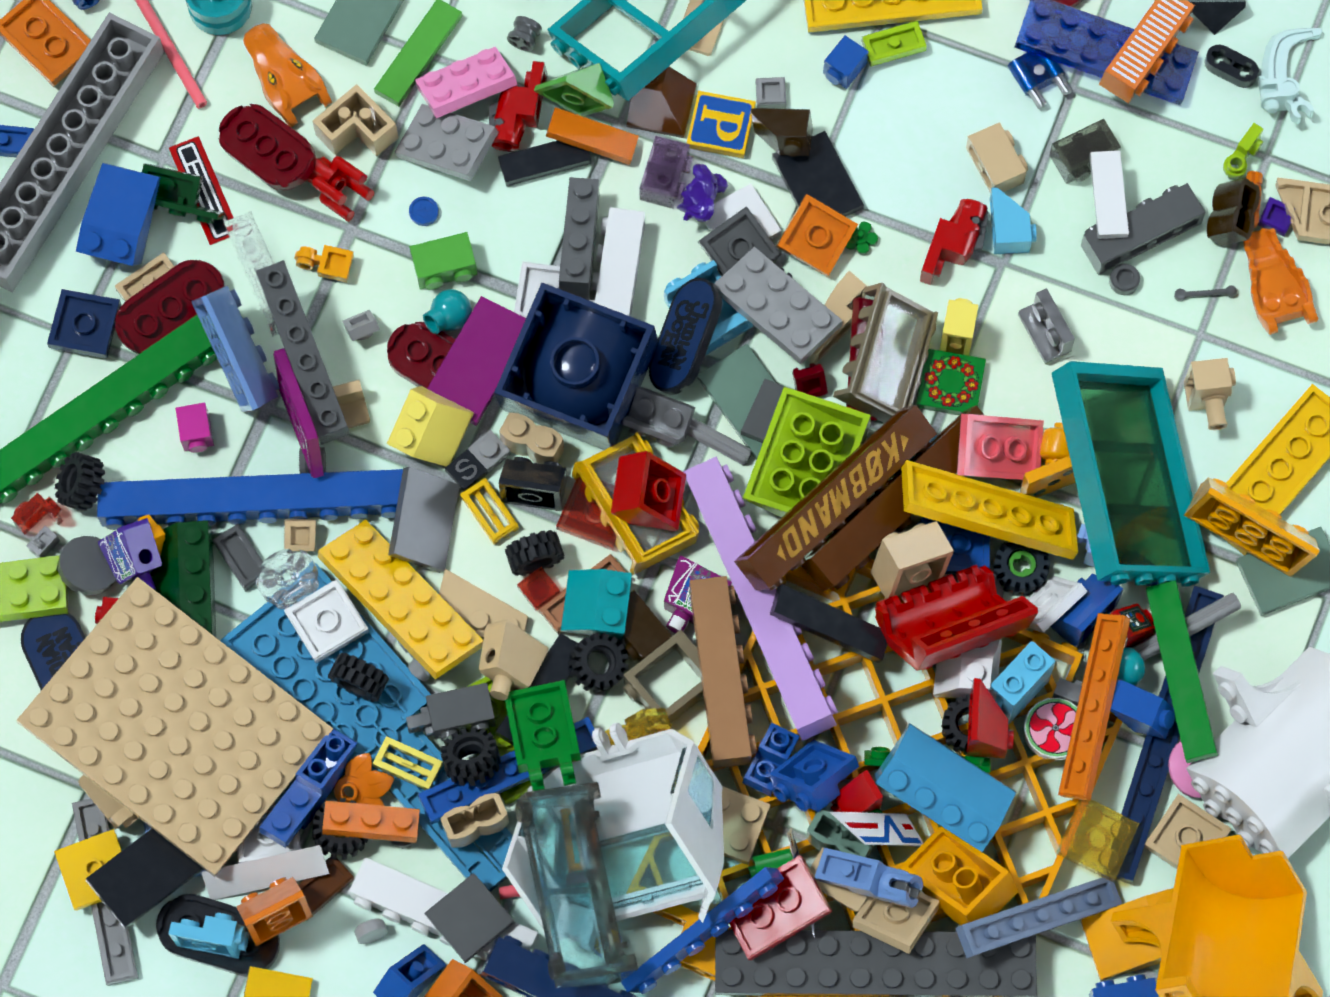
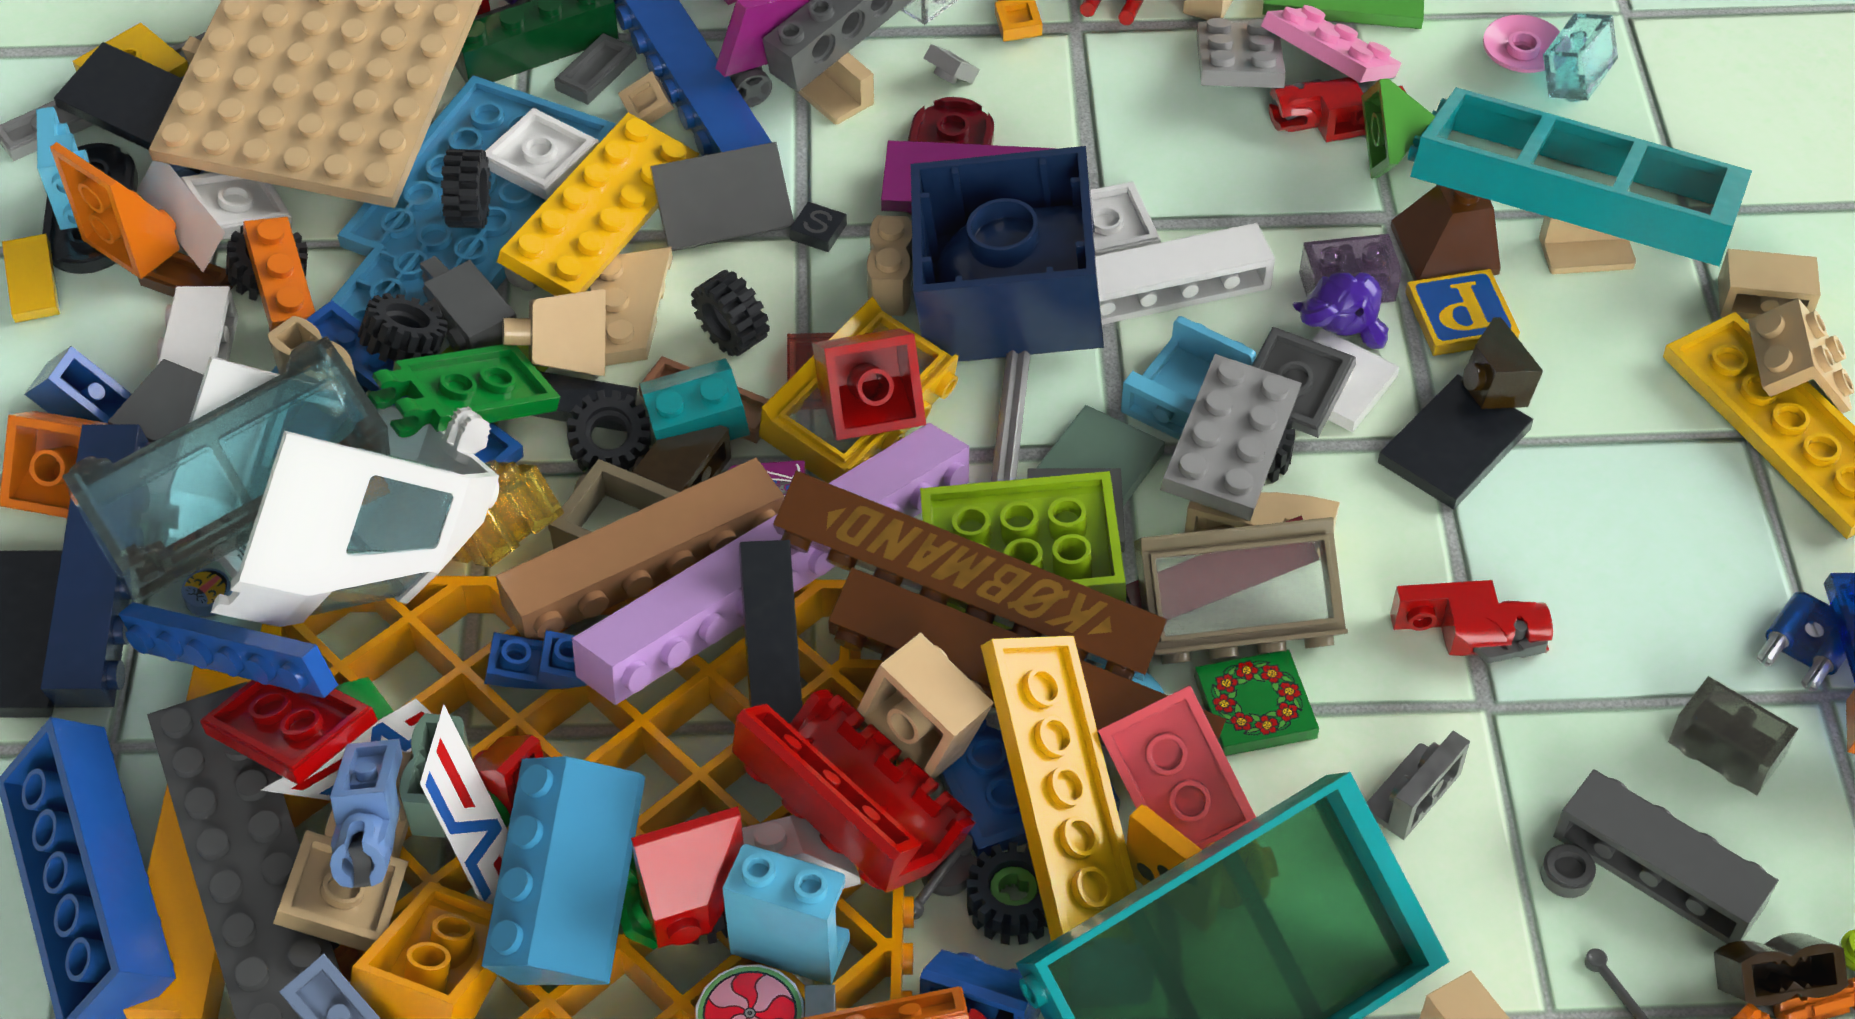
camera: 65 degrees right, 20 degrees down
clear plate [256,549,319,609] -> none
blue slope [259,729,357,848] -> none
orange plate [334,753,394,806] -> none
light grey tile [354,918,388,944] -> none
light yellow tile [372,736,443,790] -> none
light yellow slope [386,386,474,467] -> none
blue piece [409,196,439,226] -> none
bright green brick [409,232,478,290] -> none
teal piece [423,289,472,334] -> none
yellow tile [460,478,519,545] -> none
light grey plate [467,429,511,473] -> none
black tile [498,140,591,186] -> none
black slope [498,457,567,511] -> none
dark grey wheel [507,16,542,51] -> none
clear red plate [517,567,560,611] -> none
orange tile [546,107,639,165] -> none
dark grey brick [559,177,600,300] -> none
flat silver bracket [622,386,696,447] -> none
tile [649,278,723,395] -> none
tan plate [722,786,771,865] -> none
light grey tile [755,77,786,109] -> none
blue plate [769,739,859,812] -> none
orange plate [776,194,858,277] -> none
dark red tile [792,363,828,397] -> none
blue brick [823,35,869,89] -> none
green plant [846,221,878,254] -> none
lime plate [861,20,927,67] -> none
light yellow brick [940,298,979,356] -> none
tan brick [966,122,1028,193] -> none
medium azure slope [989,188,1037,254] -> none
white tile [1028,576,1088,633] -> none
white tile [1089,150,1129,239] -> none

